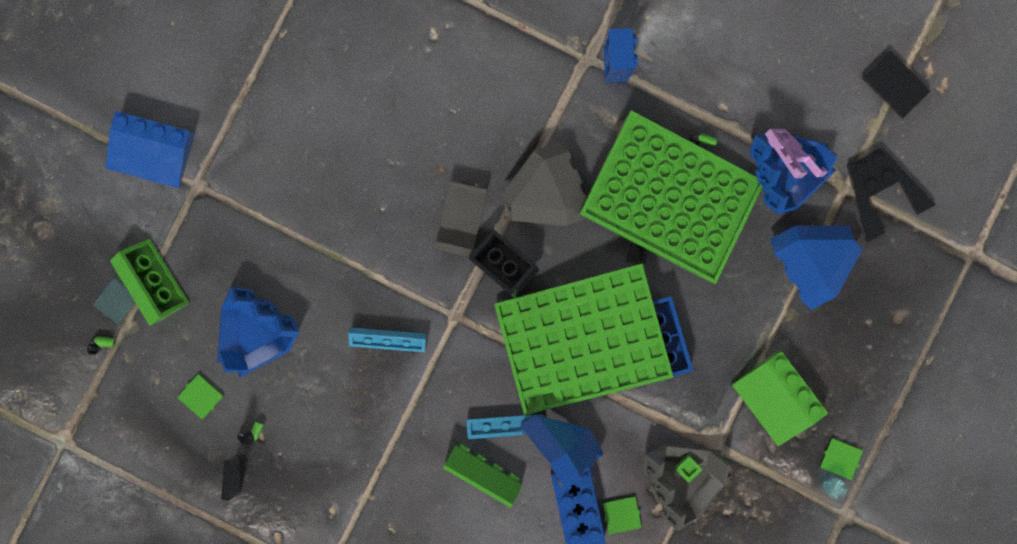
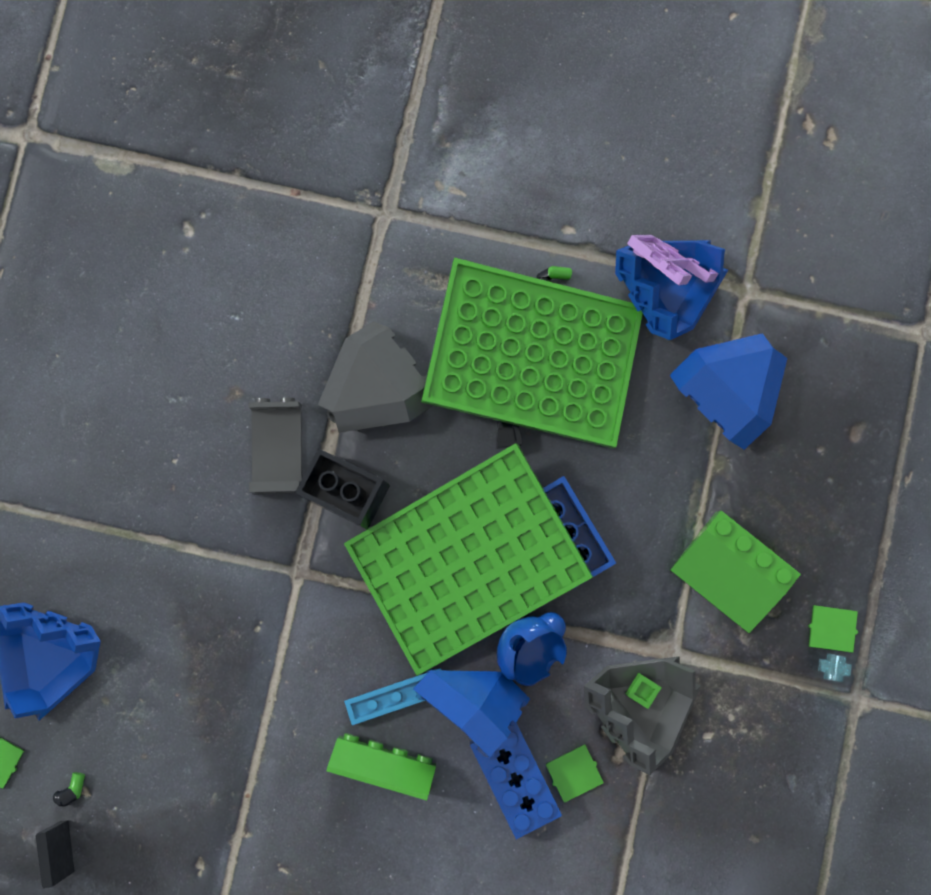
camera: 20 degrees left, 5 degrees down
dark azure plate [348,328,426,352] -> none
blue brick [603,28,638,83] -> none
black wing [847,147,935,242] -> none
black tile [862,50,931,118] -> none
none -> blue piece [497,612,567,686]

